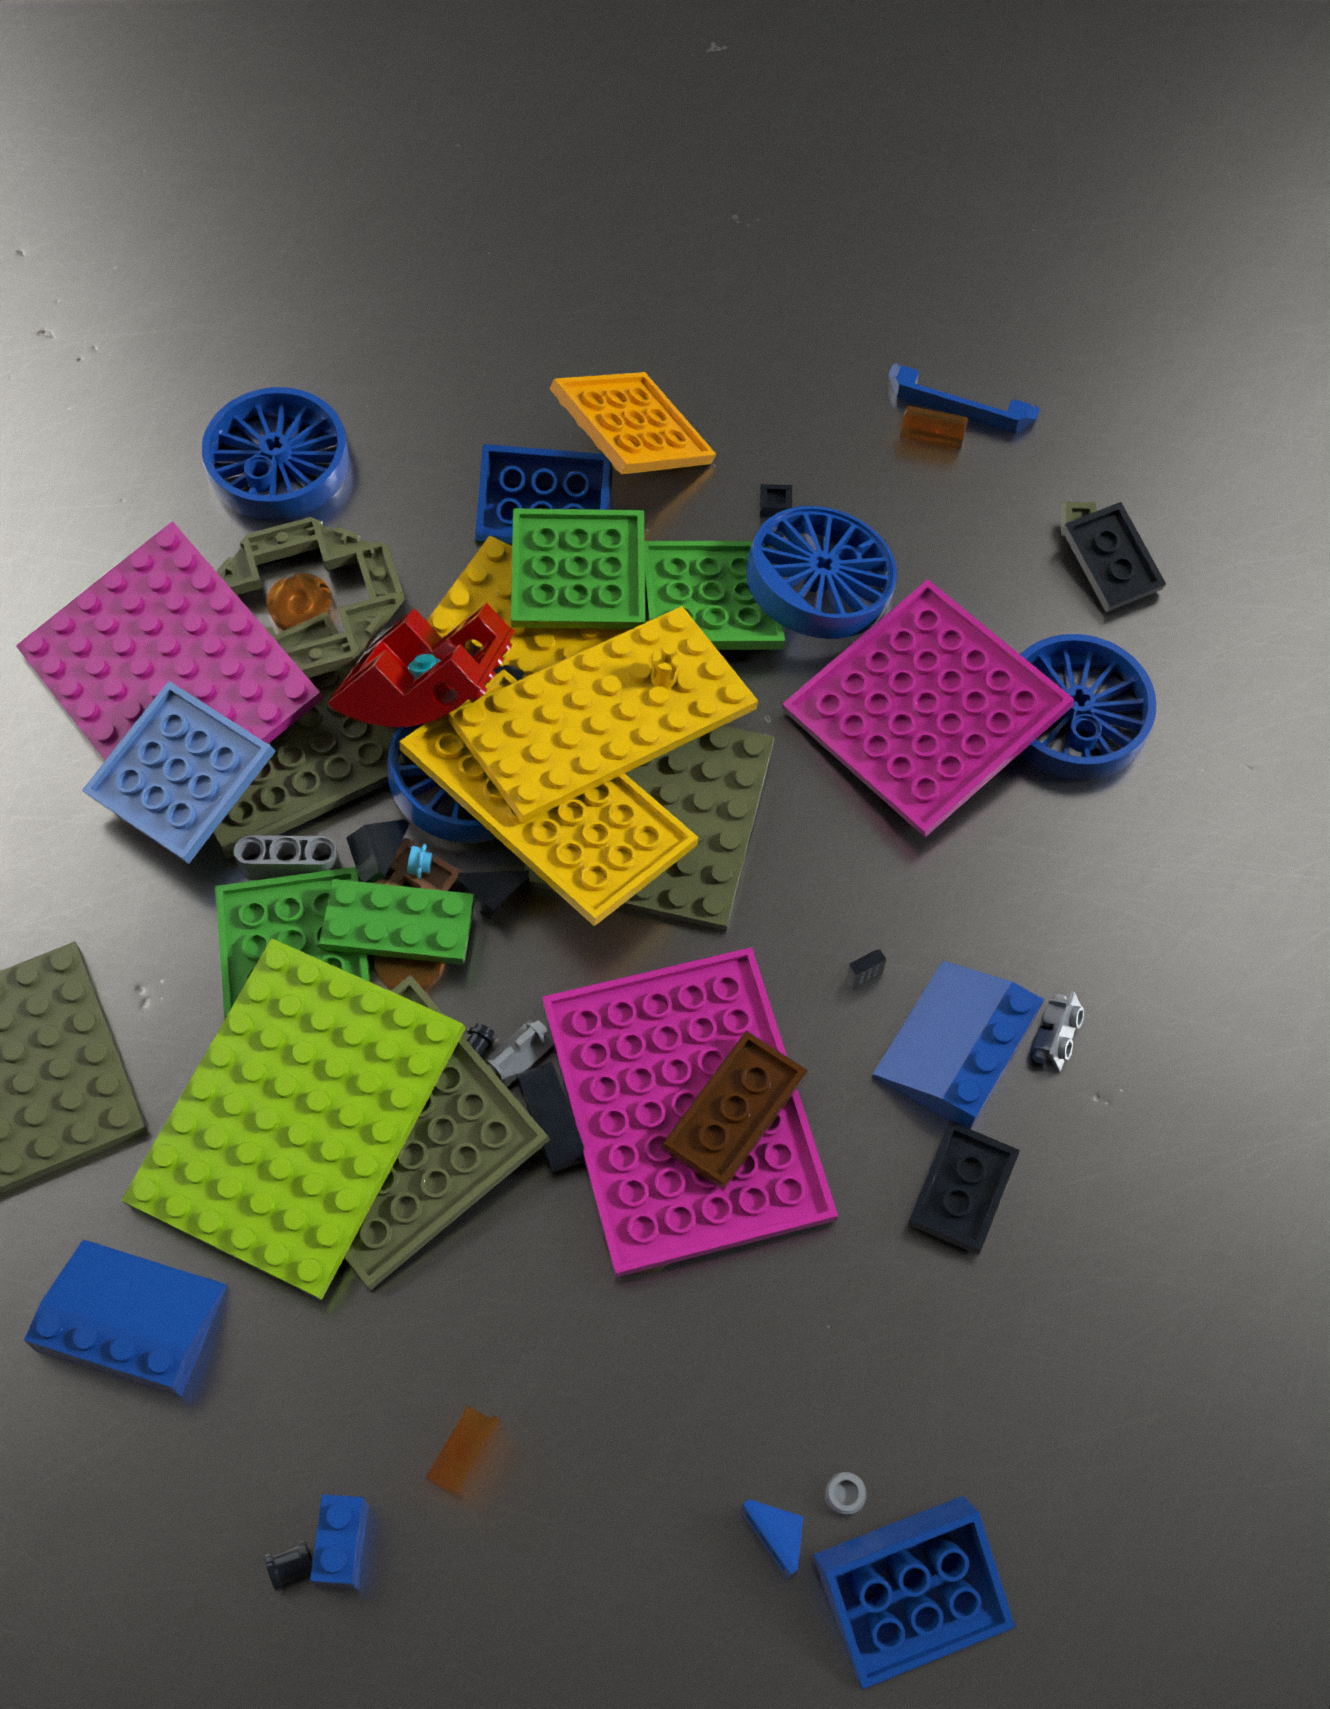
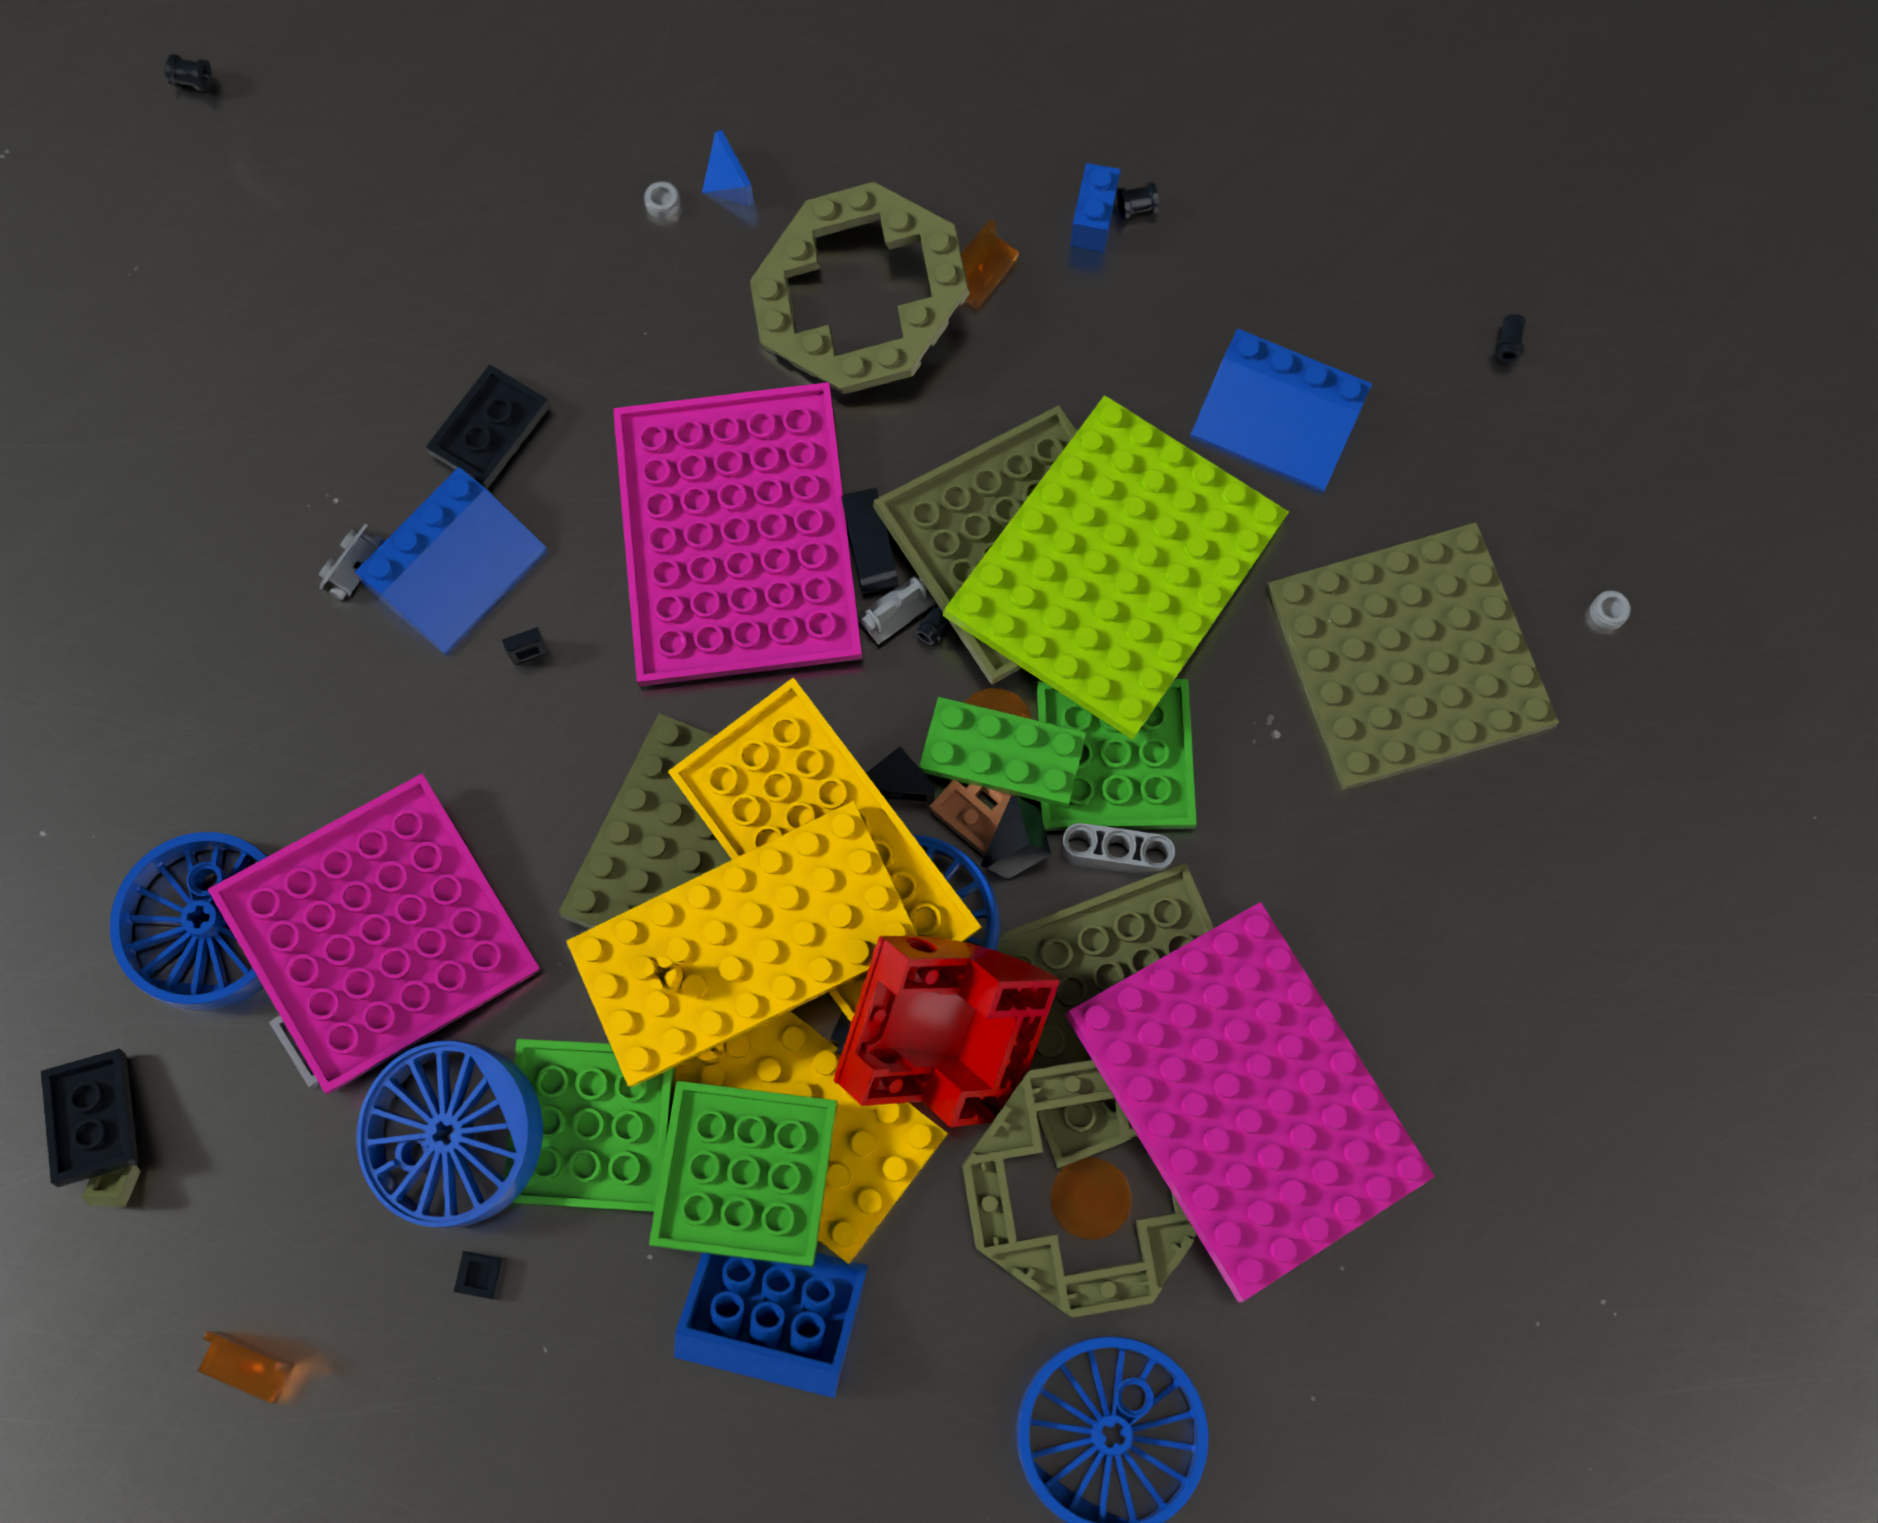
camera: 170 degrees left, 10 degrees up
medium blue plate [82,681,276,864] -> none
medium azure plate [407,844,433,879] -> none
teal plate [408,654,441,680] -> none
light orange plate [549,372,717,475] -> none
reddish brown tile [661,1031,808,1191] -> none
blue slope [813,1496,1015,1689] -> none
blue piece [888,363,1040,433] -> none
none -> olive plate [750,181,970,394]

